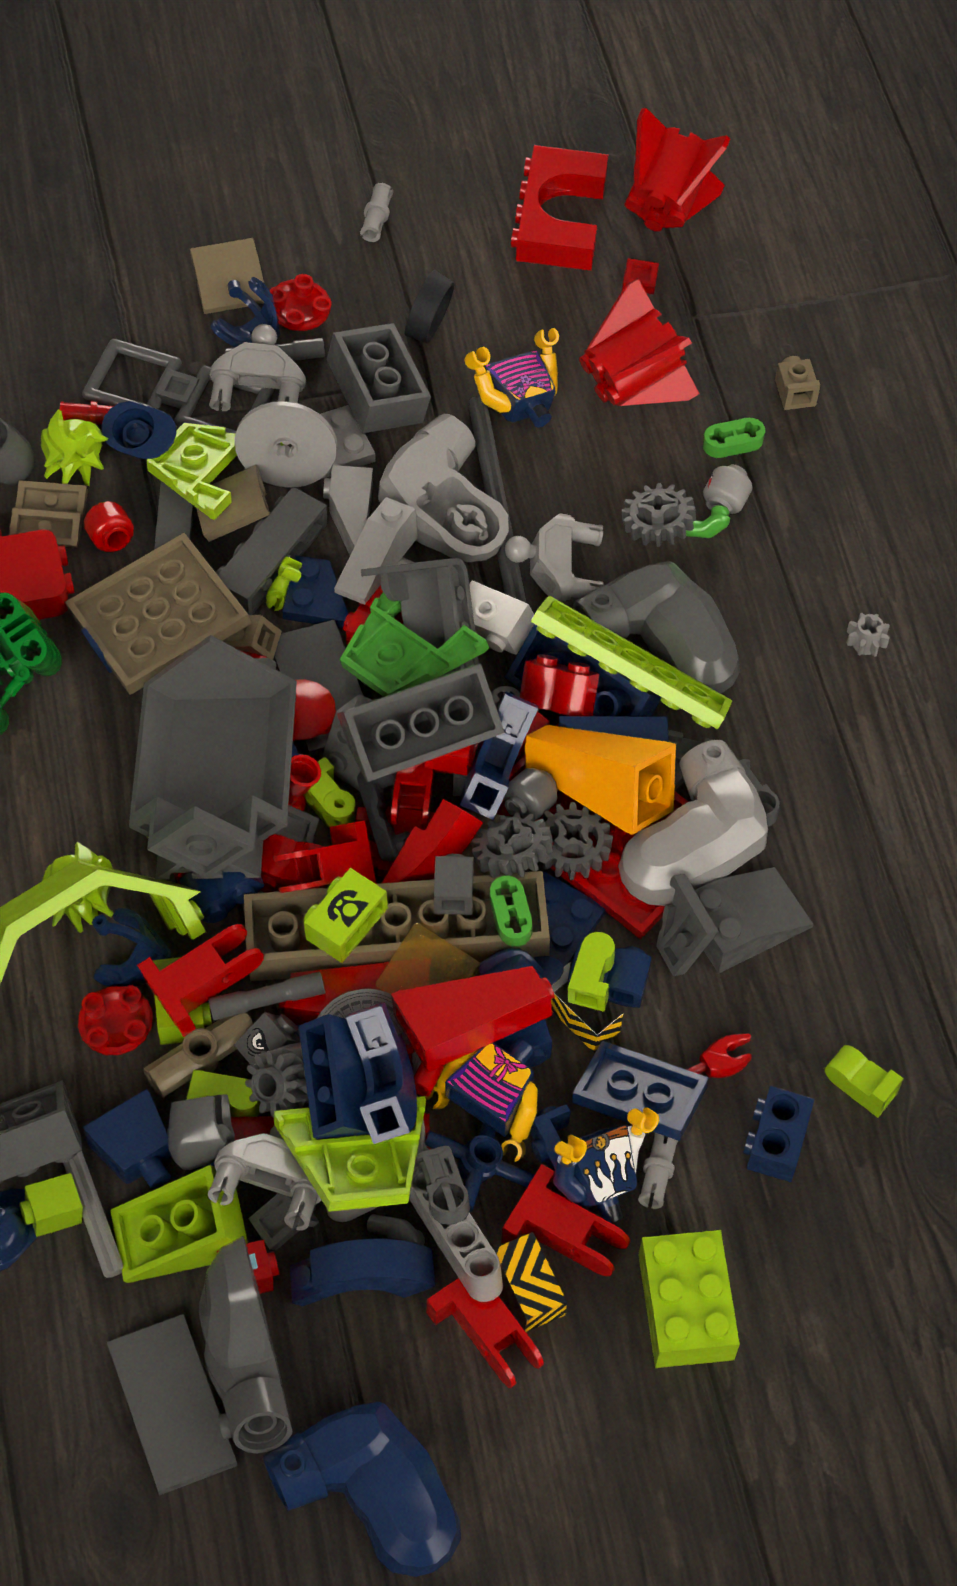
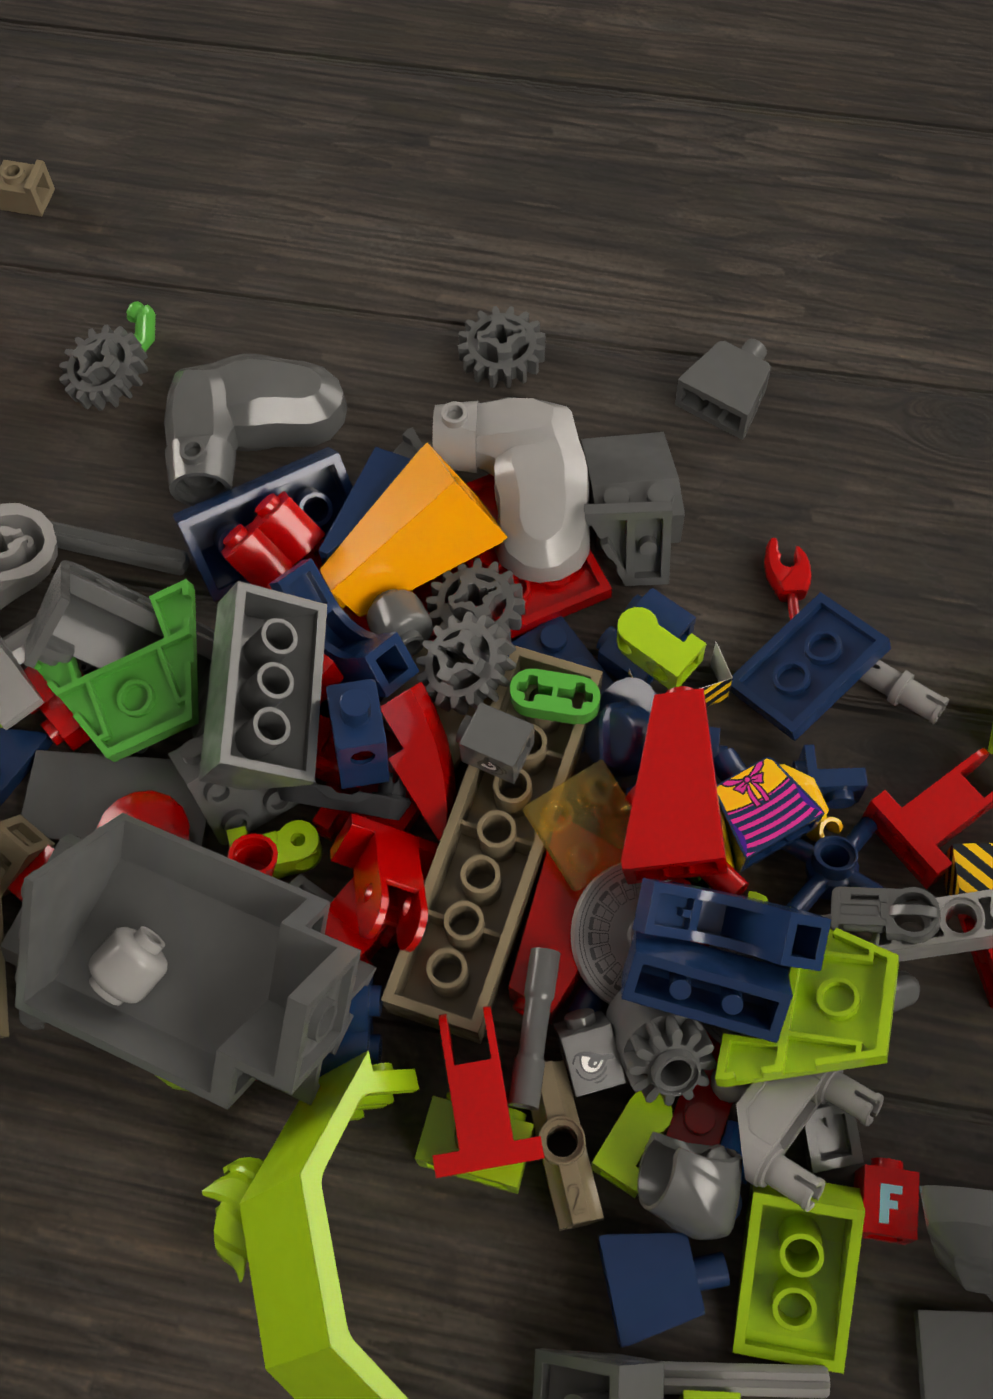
camera: 60 degrees left, 5 degrees up
red dish [78,985,153,1055] -> none
dark blue helmet [92,908,171,986] -> none
dark blue arch [290,1239,436,1306] -> none
lime brick [304,868,388,963] -> none
white brick [469,580,534,655] -> none
light grey connector [504,513,604,601] -> none
lime plate [531,595,732,729] -> none
torso [548,1107,659,1223] -> none
bright green beam [703,418,765,458] -> none
light grey head [703,464,753,516] -> none
dark blue brick [743,1086,815,1182] -> none
lime leg [825,1045,904,1118] -> none
light grey gear [847,613,890,657] -> none
none -> light grey head [88,926,168,1006]
none -> dark blue torso [326,679,389,789]
none -> dark grey gear [458,306,546,388]
none -> dark grey torso [675,339,771,440]

